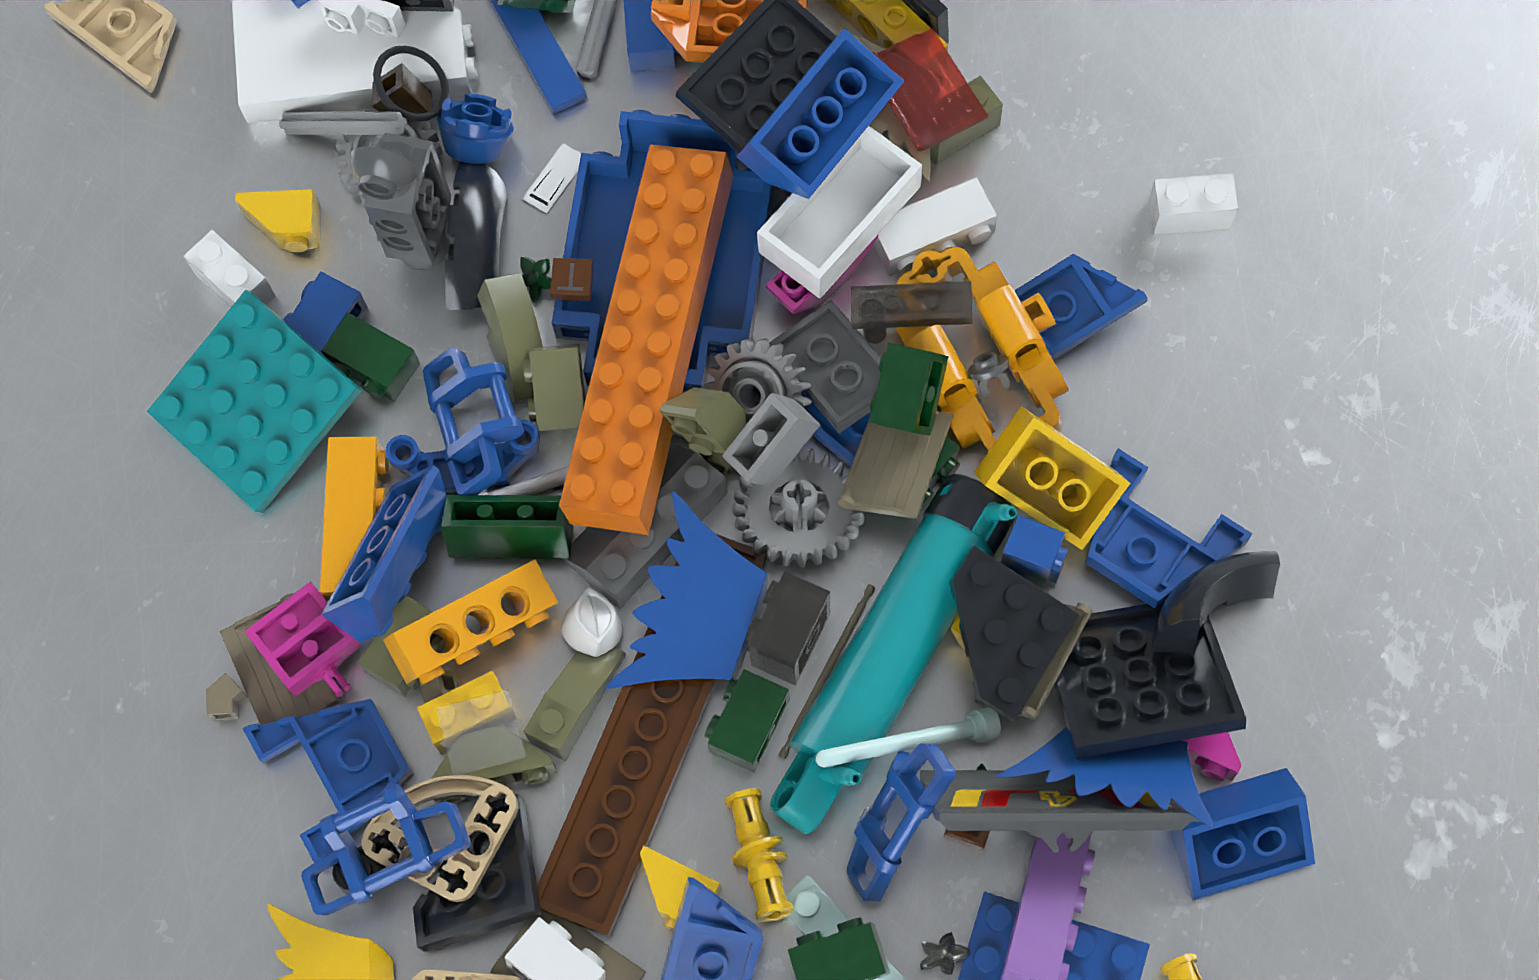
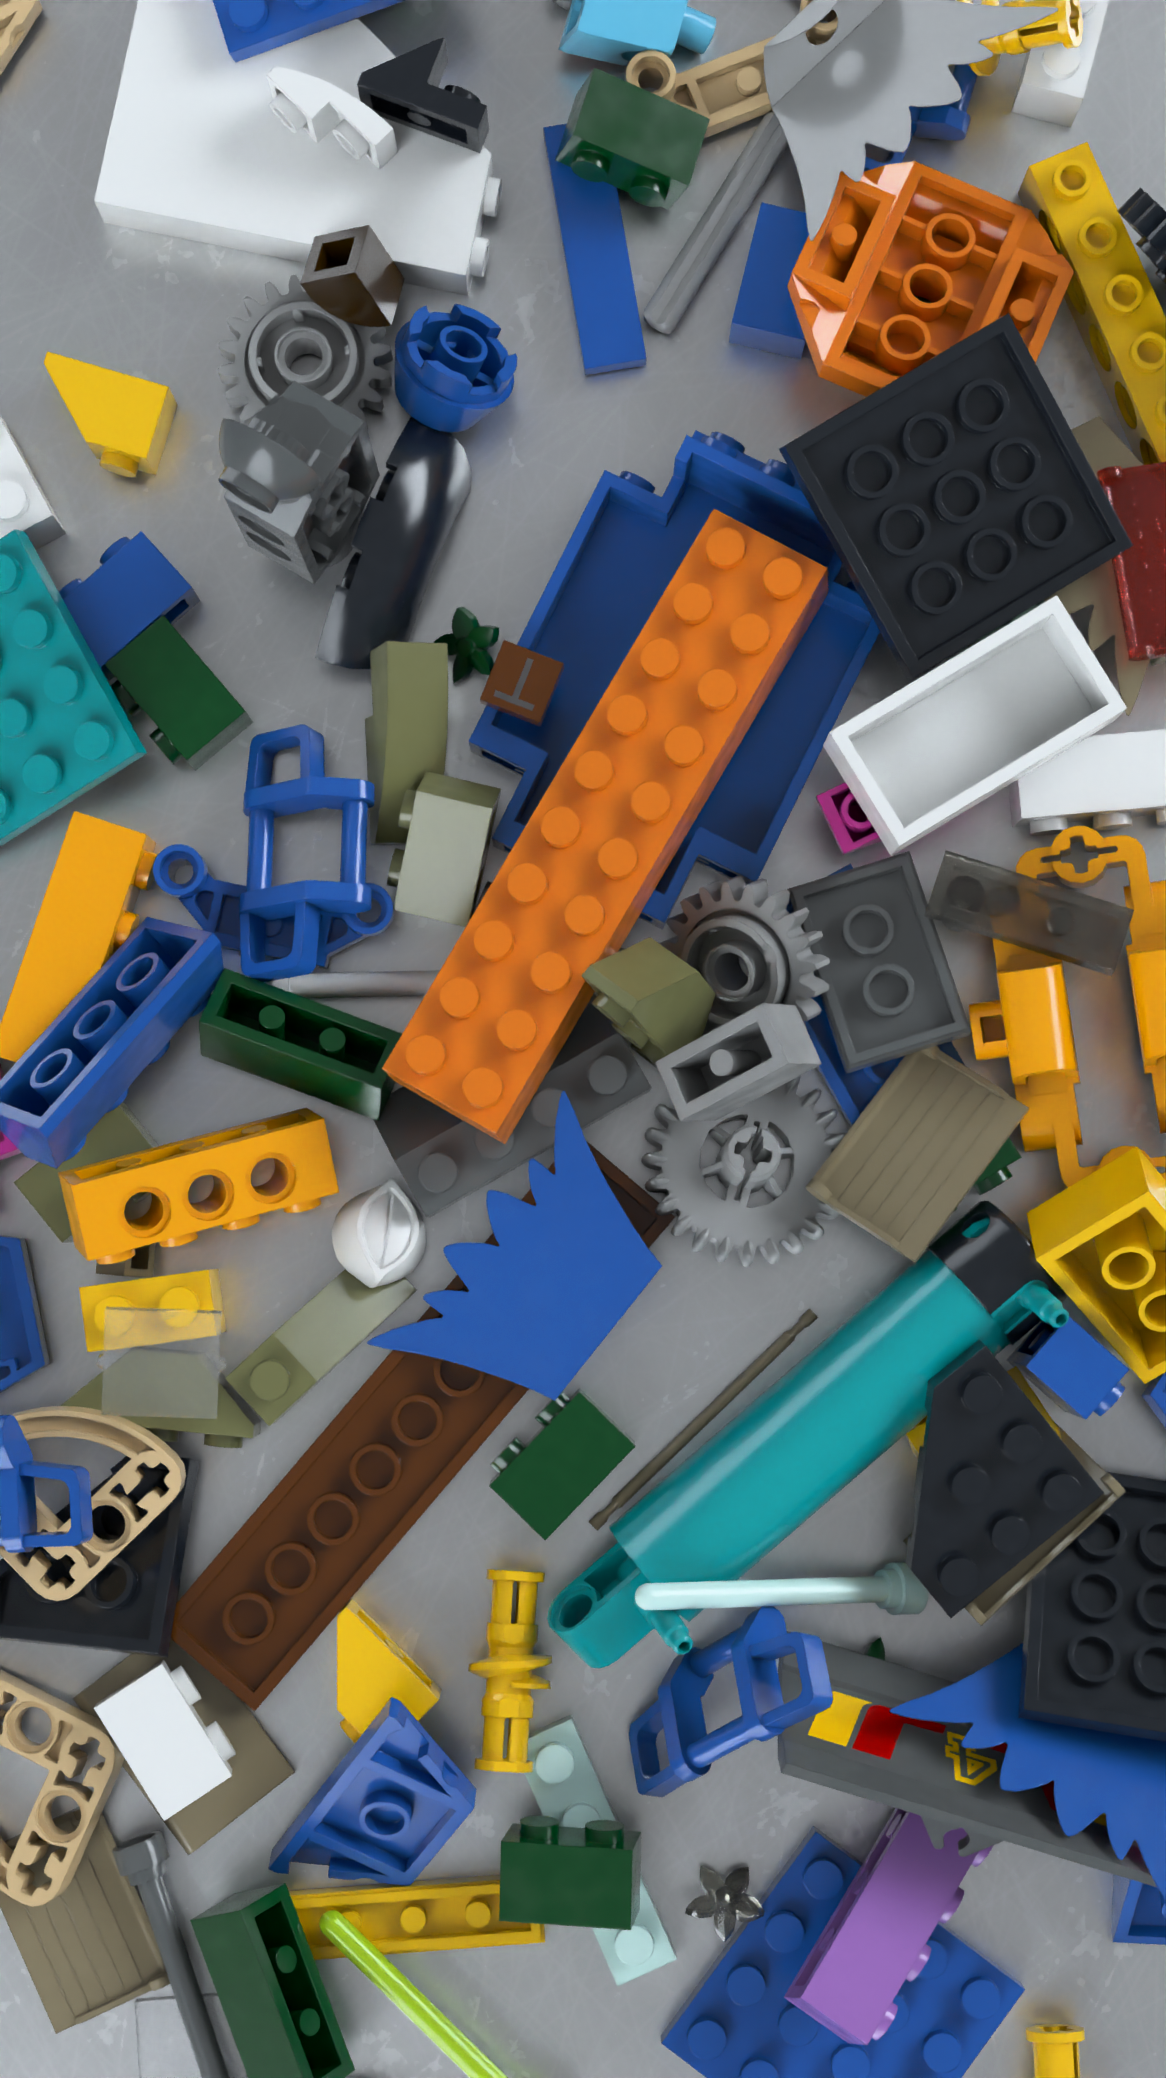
camera: 15 degrees right, 15 degrees up
light grey axle [279,112,407,135] -> none
black tyre [373,45,449,122] -> none
white sticker [523,144,581,213] -> none
blue slope [736,28,905,199] -> none
clear smoke brick [745,571,831,686] -> none
dark green brick [870,342,949,436] -> none
dark grey plate [968,352,1010,397] -> none

